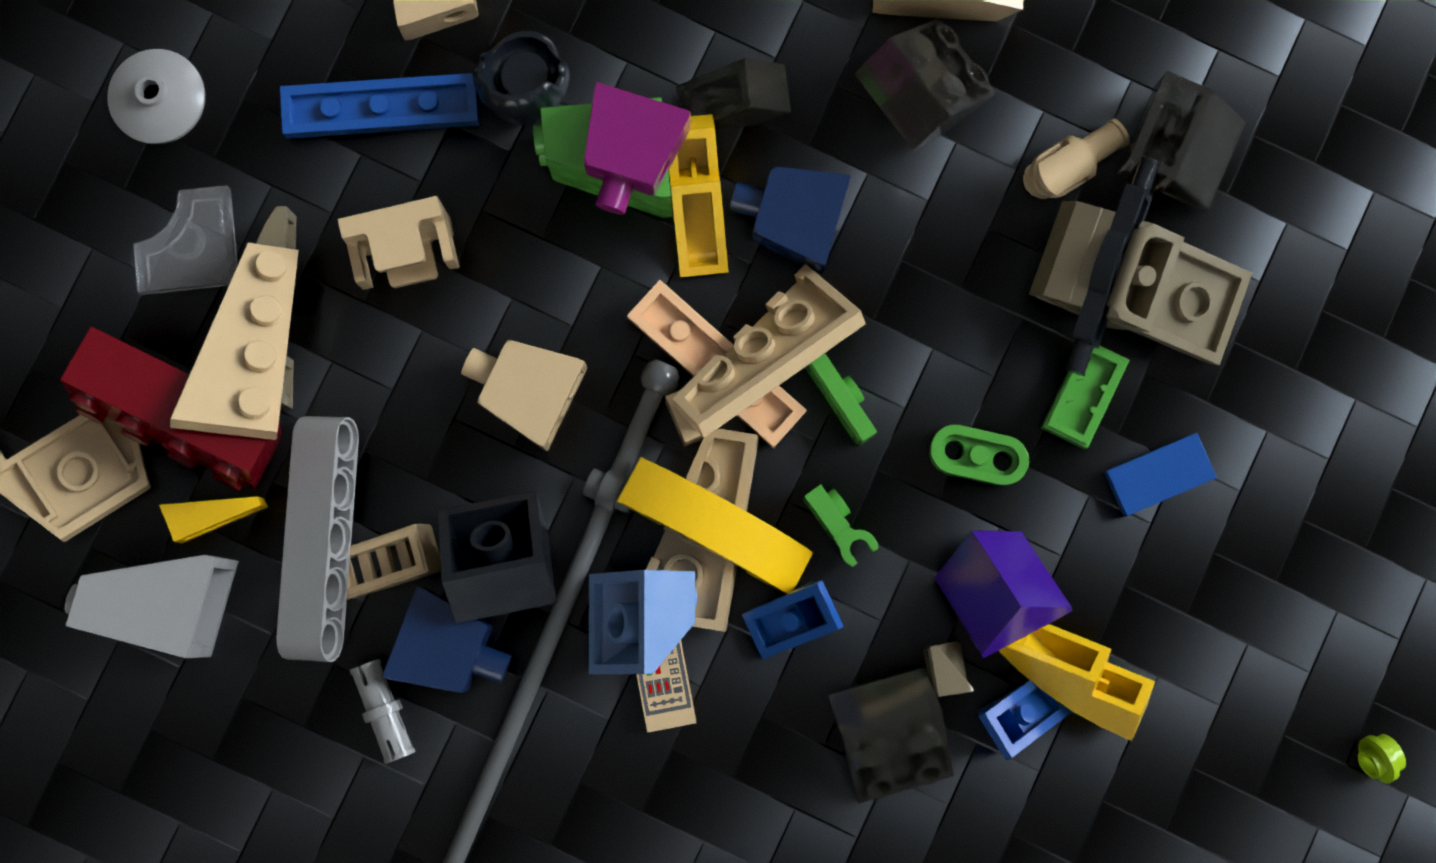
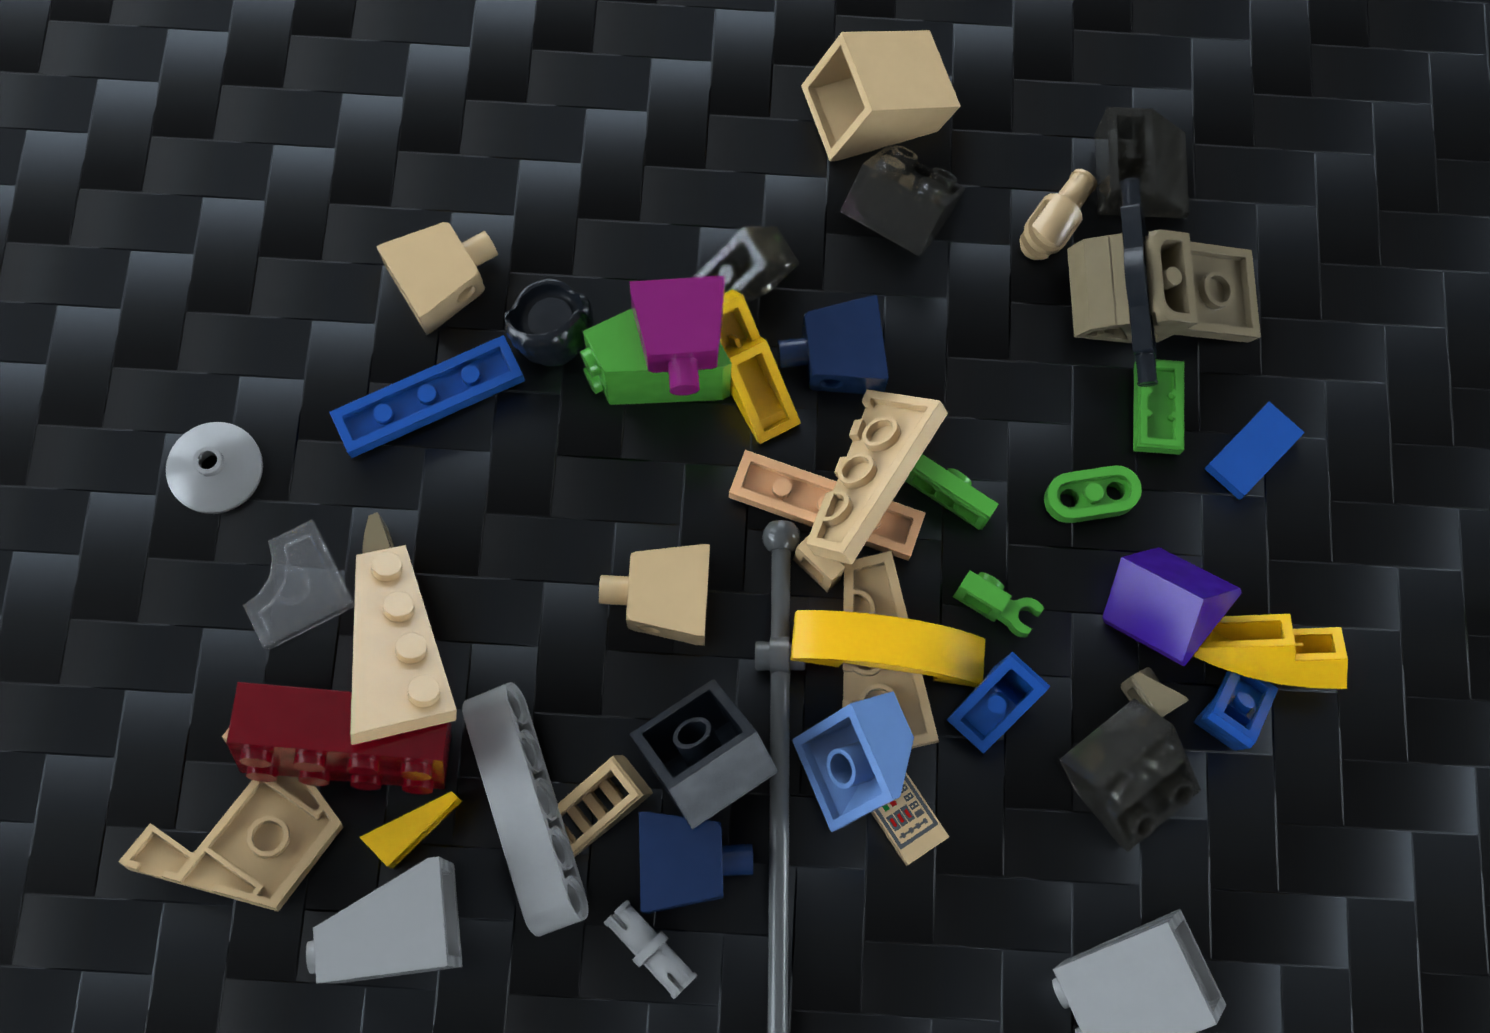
camera: 25 degrees left, 10 degrees down
tan panel [337,196,459,290] -> none

